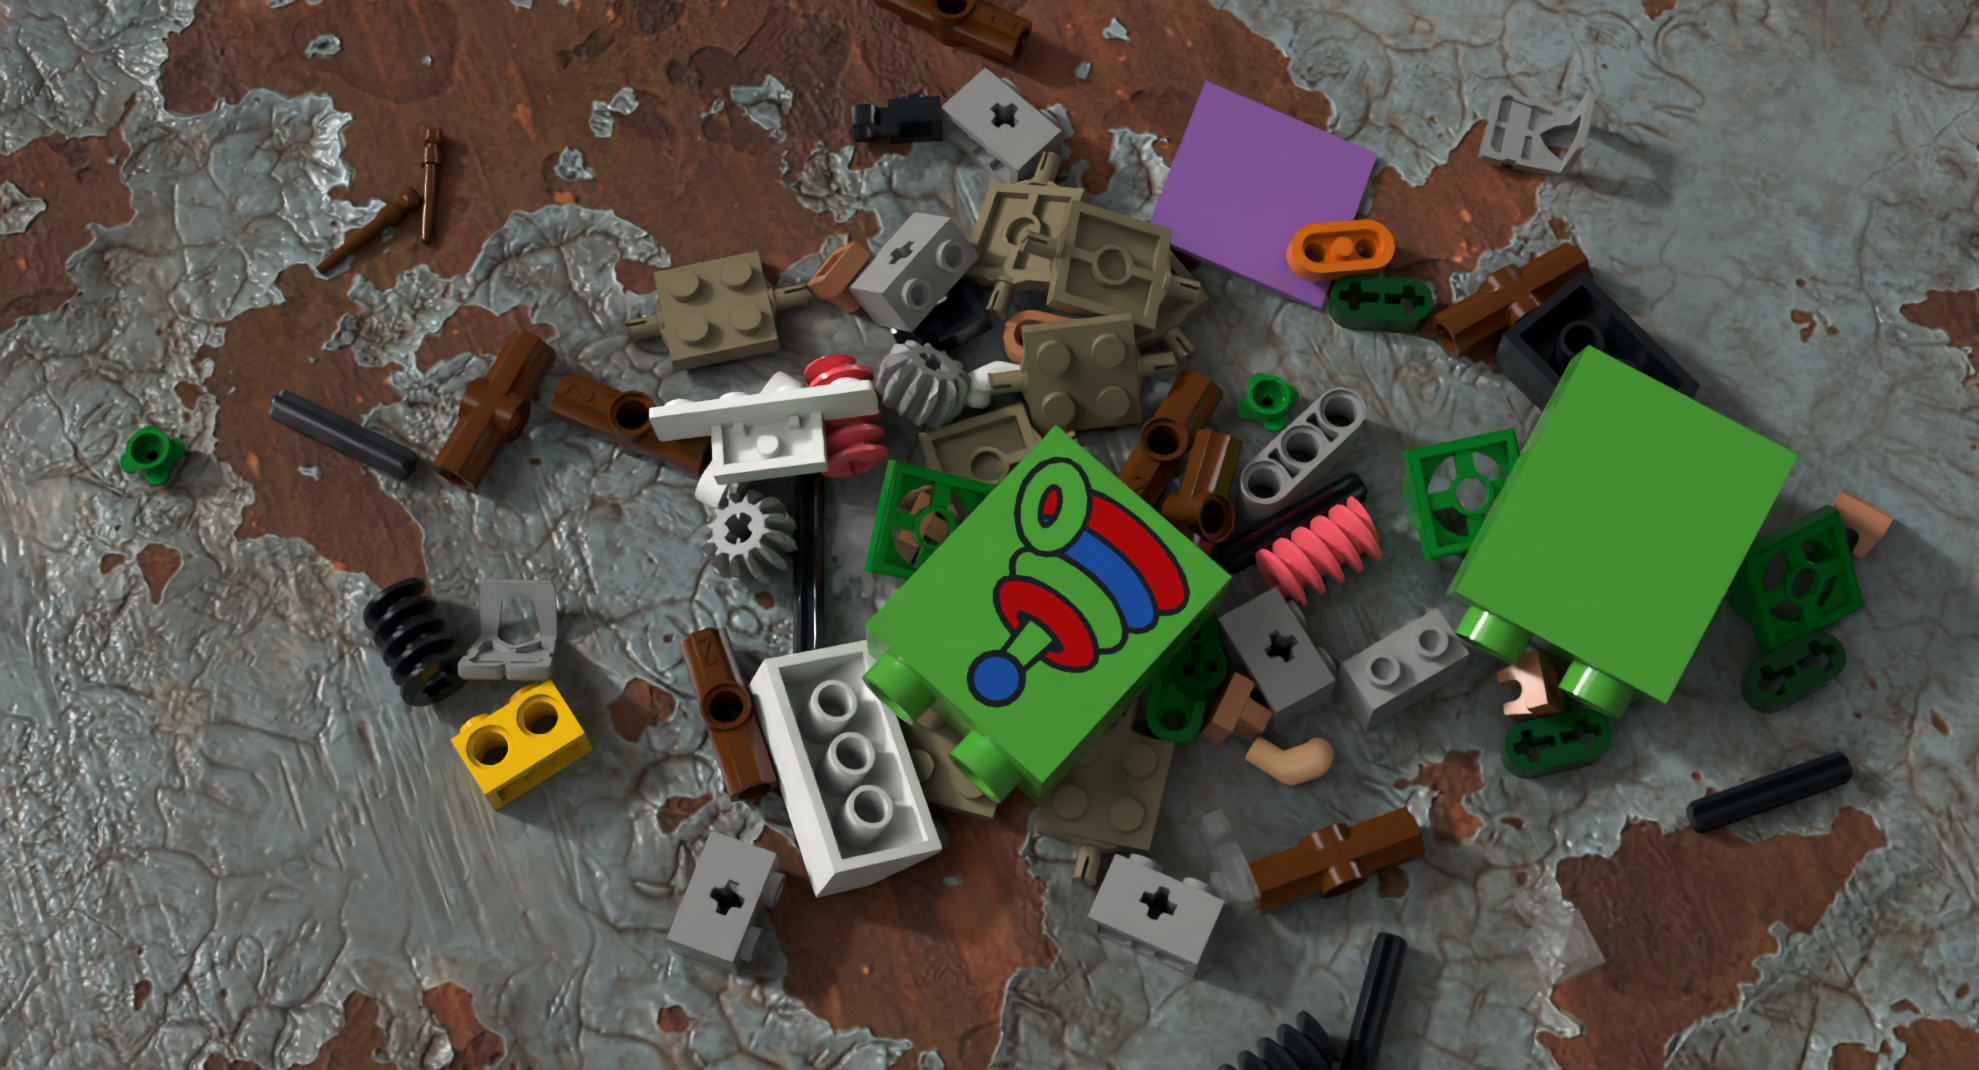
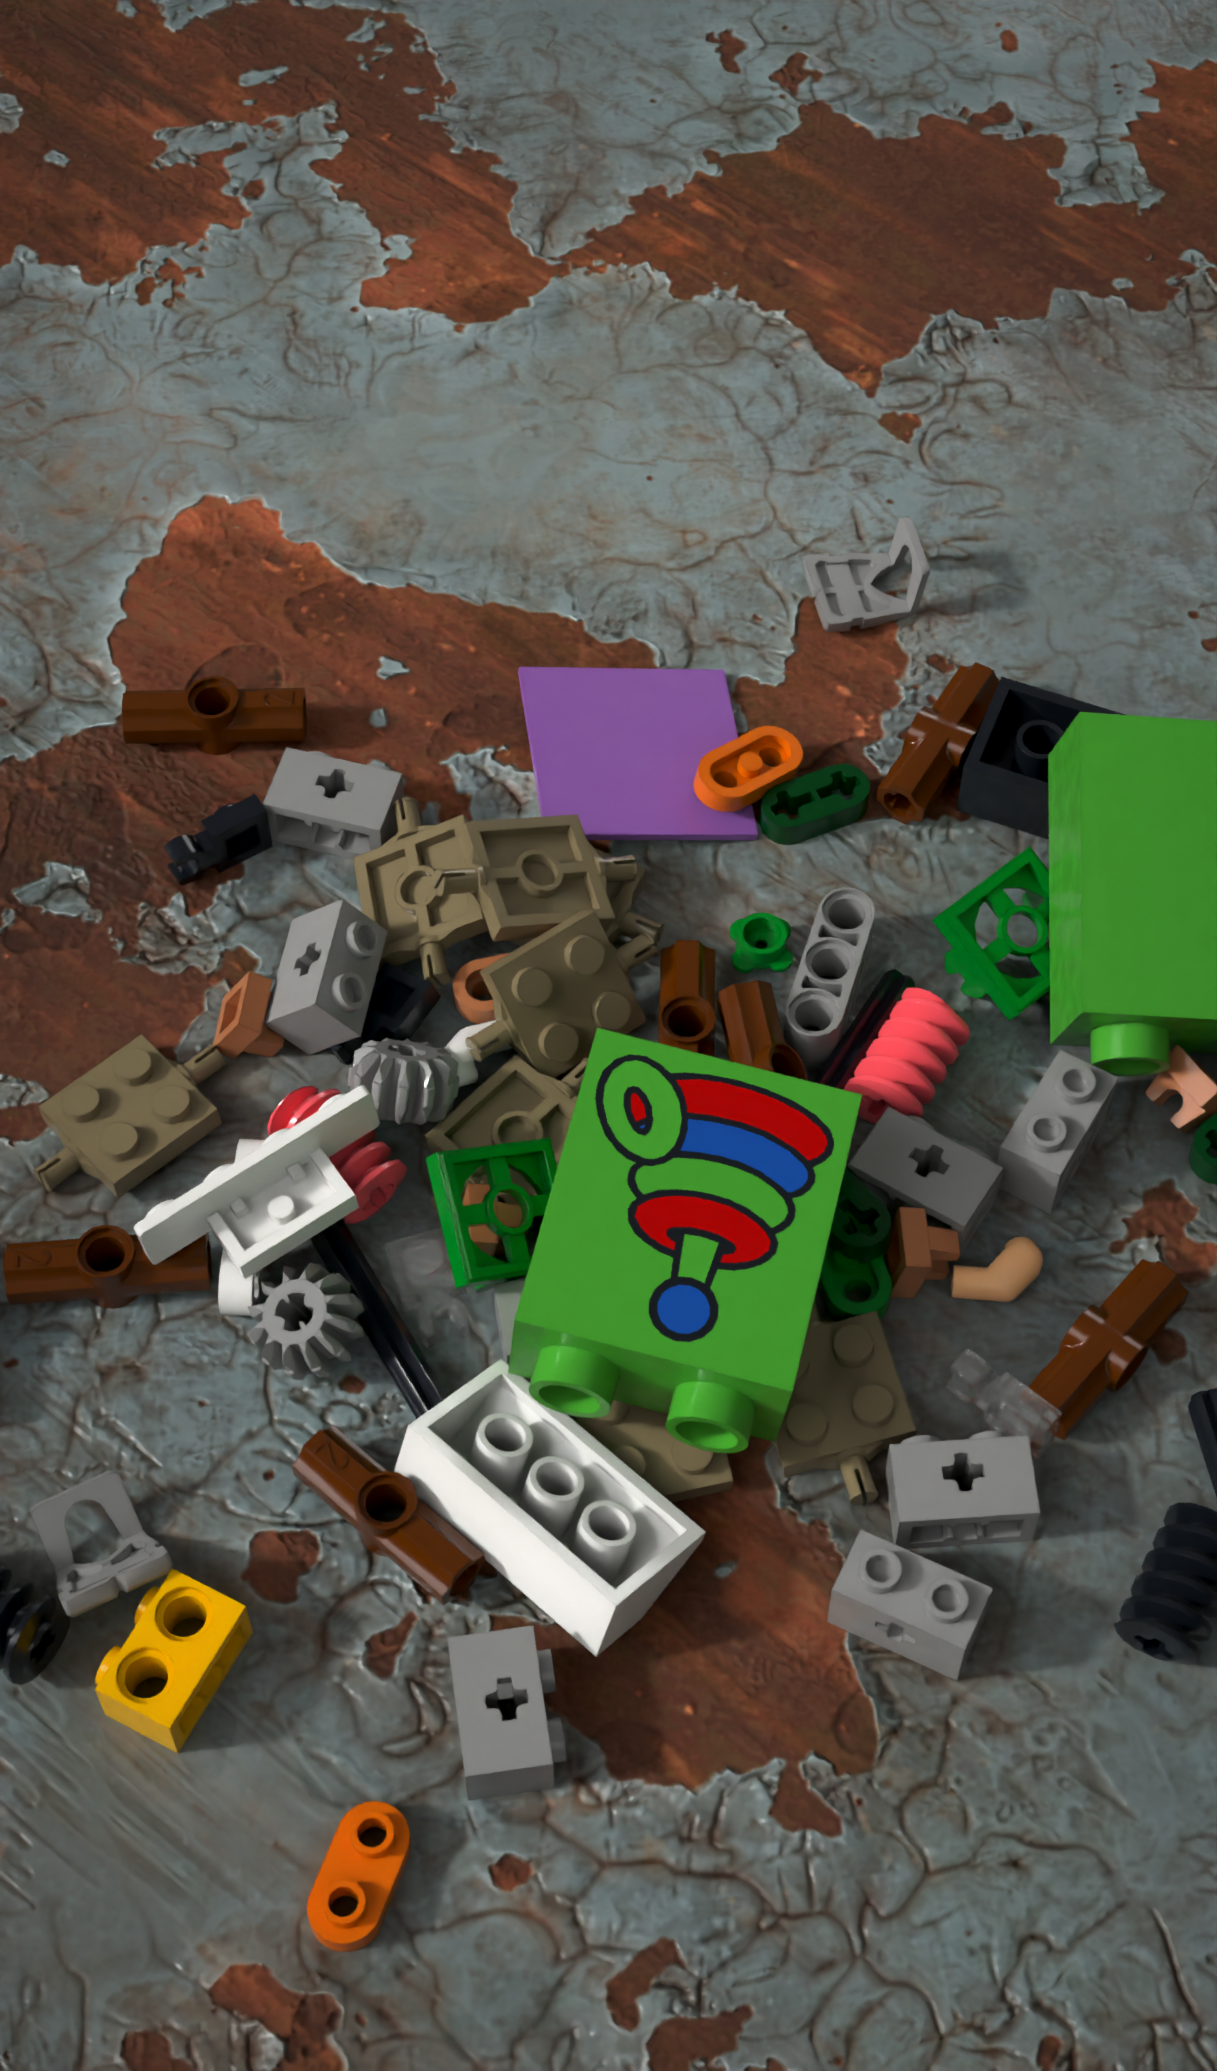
camera: 30 degrees left, 10 degrees down
none -> orange plate [307,1801,411,1952]
none -> light grey brick [827,1530,993,1681]

